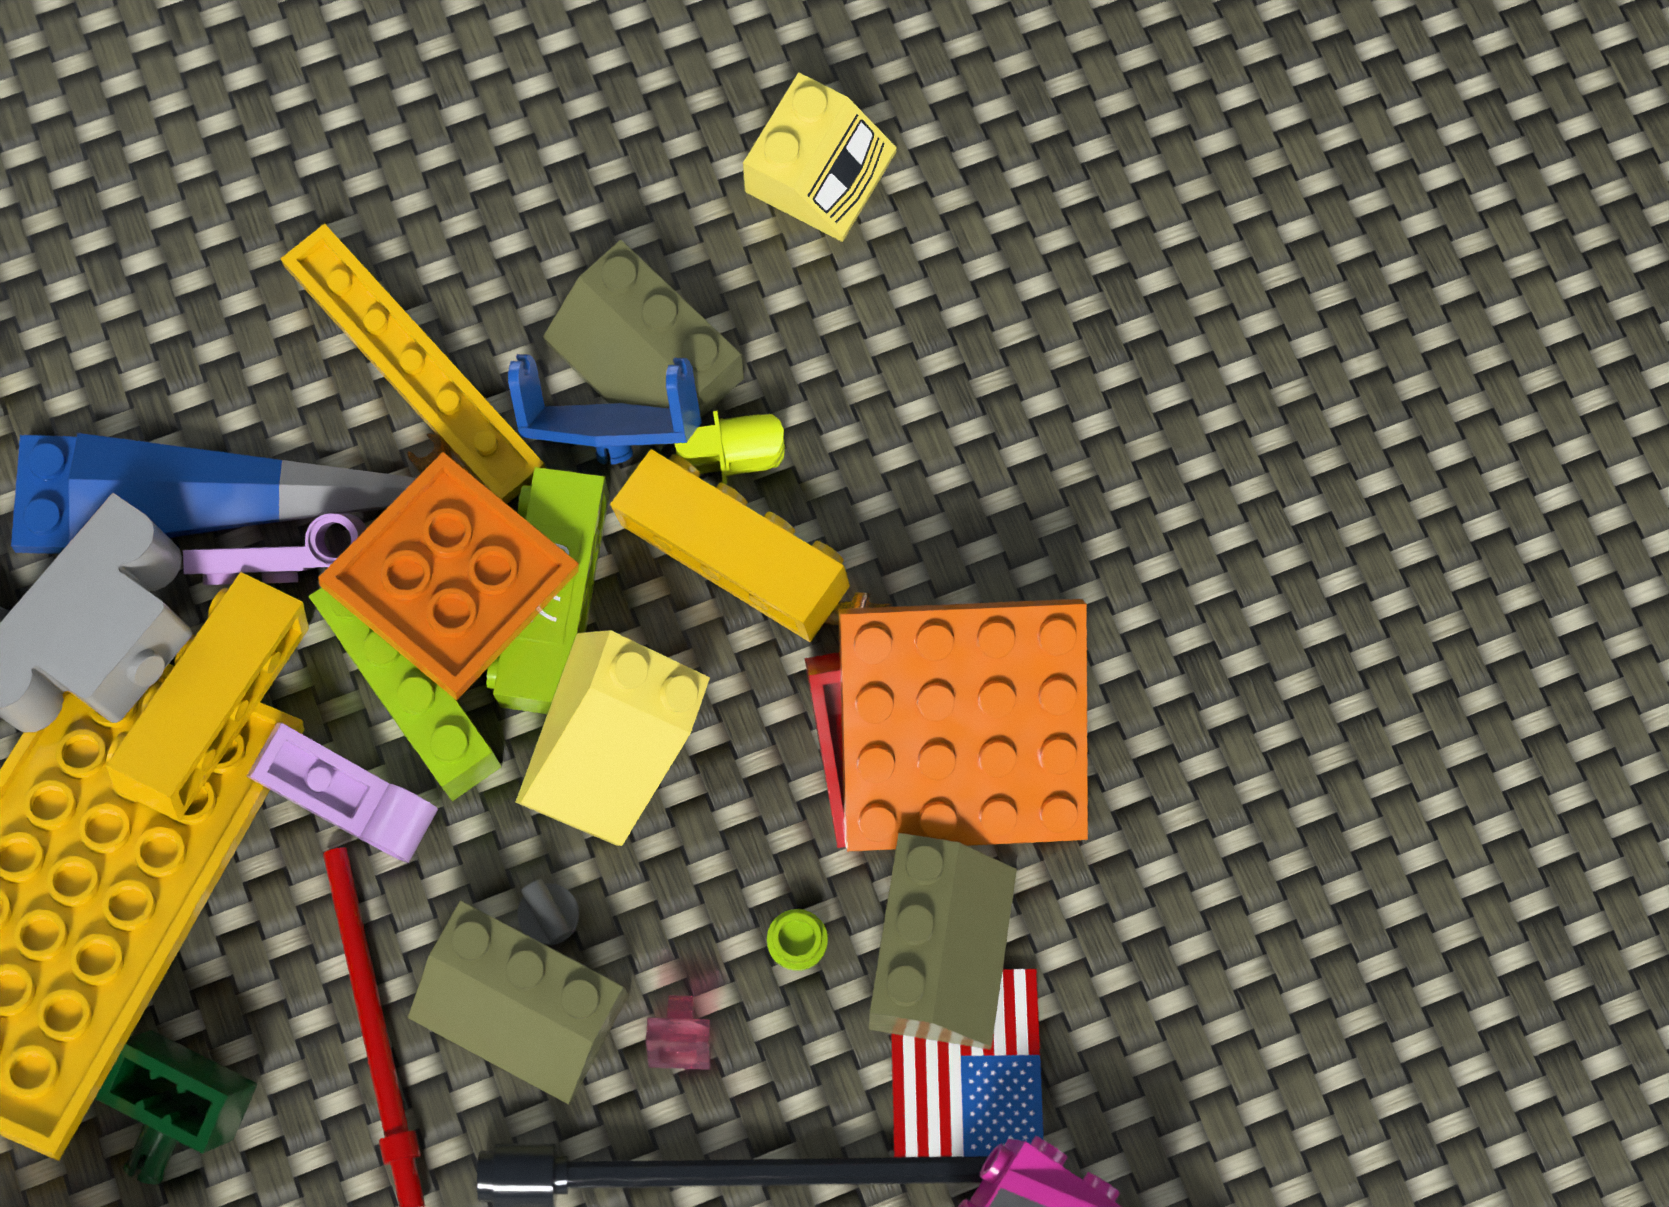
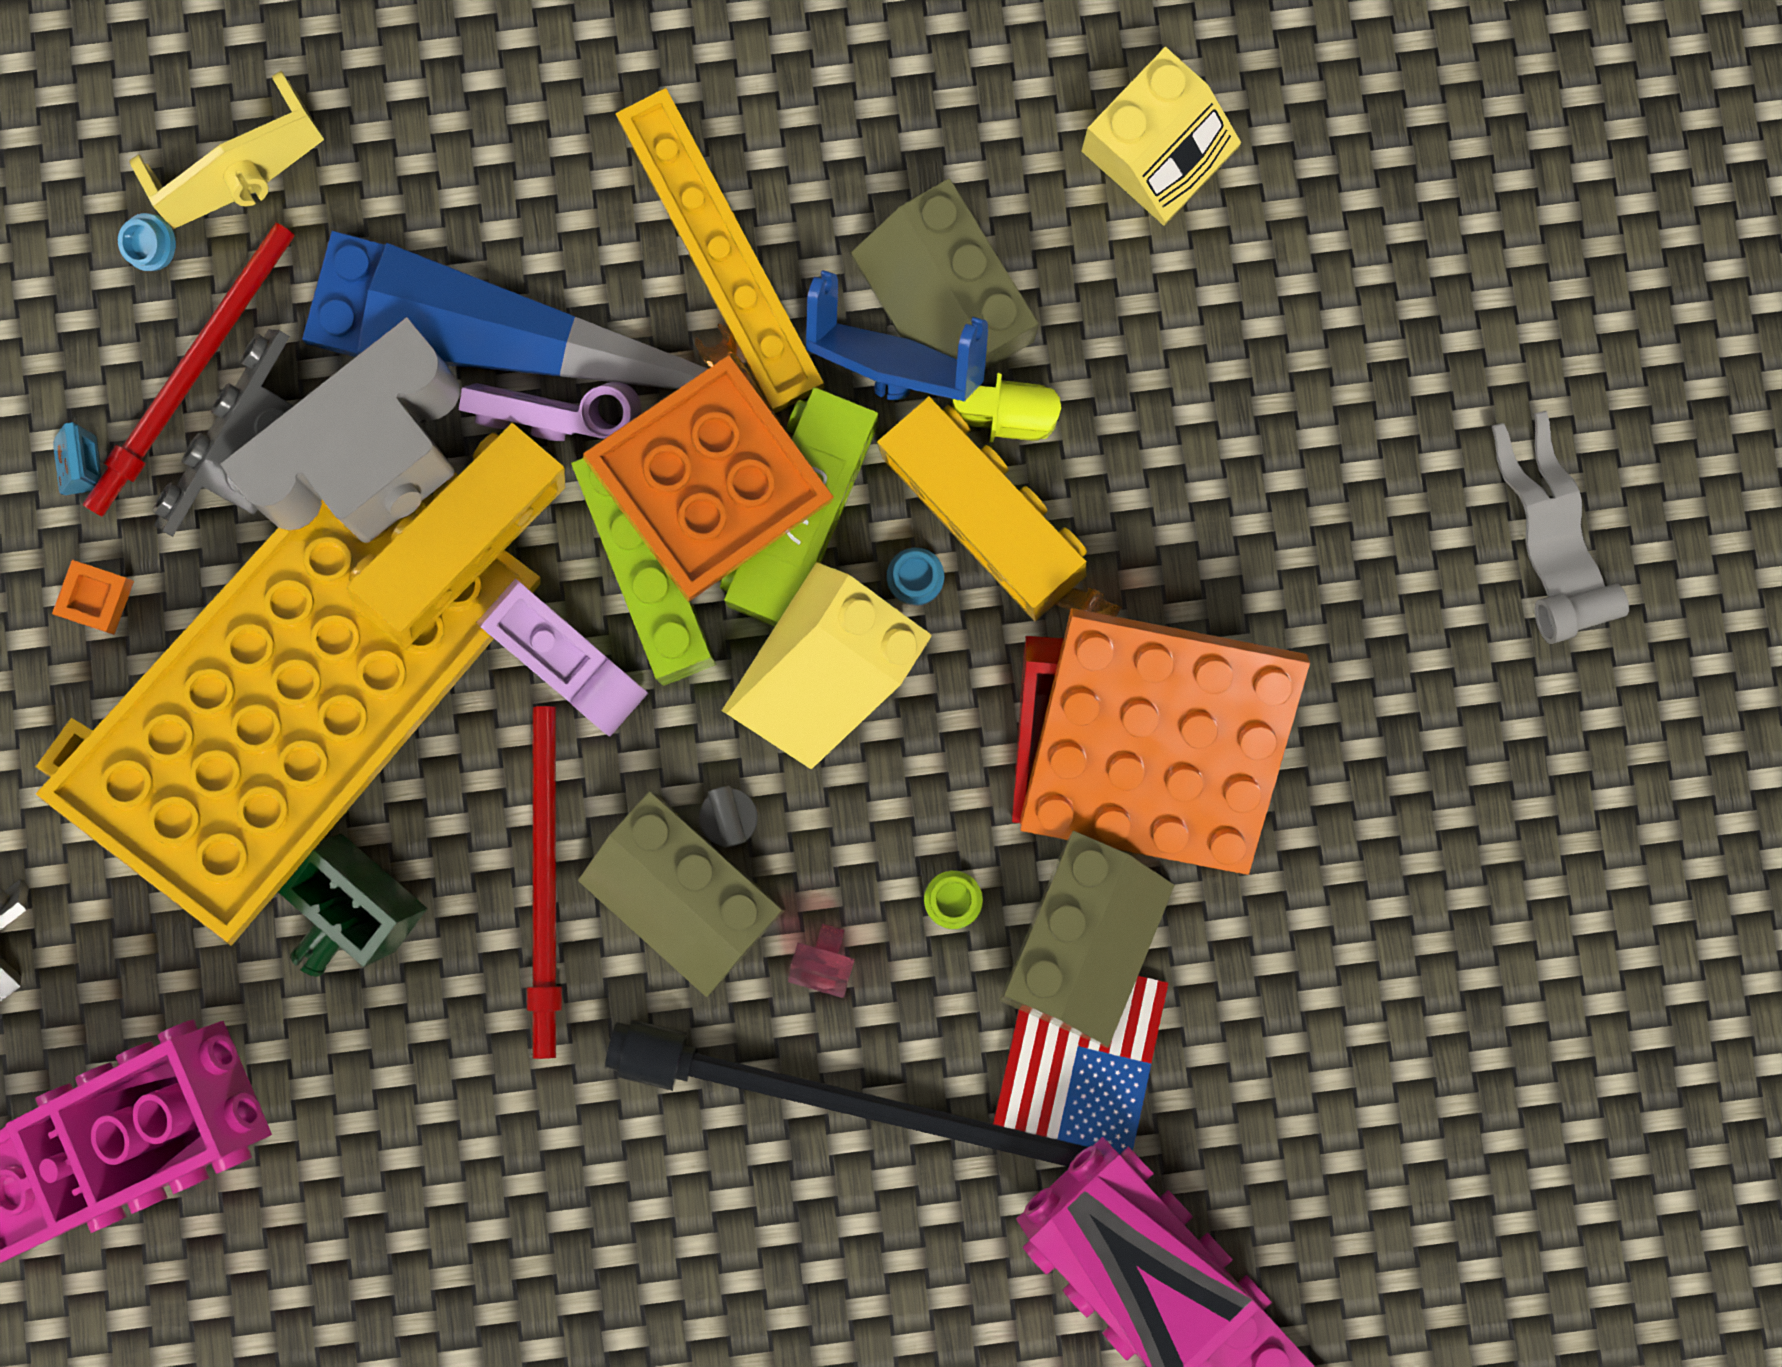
camera: 15 degrees right, 10 degrees up
none -> dark azure plate [887,548,944,606]
none -> light grey flag [1492,411,1629,644]

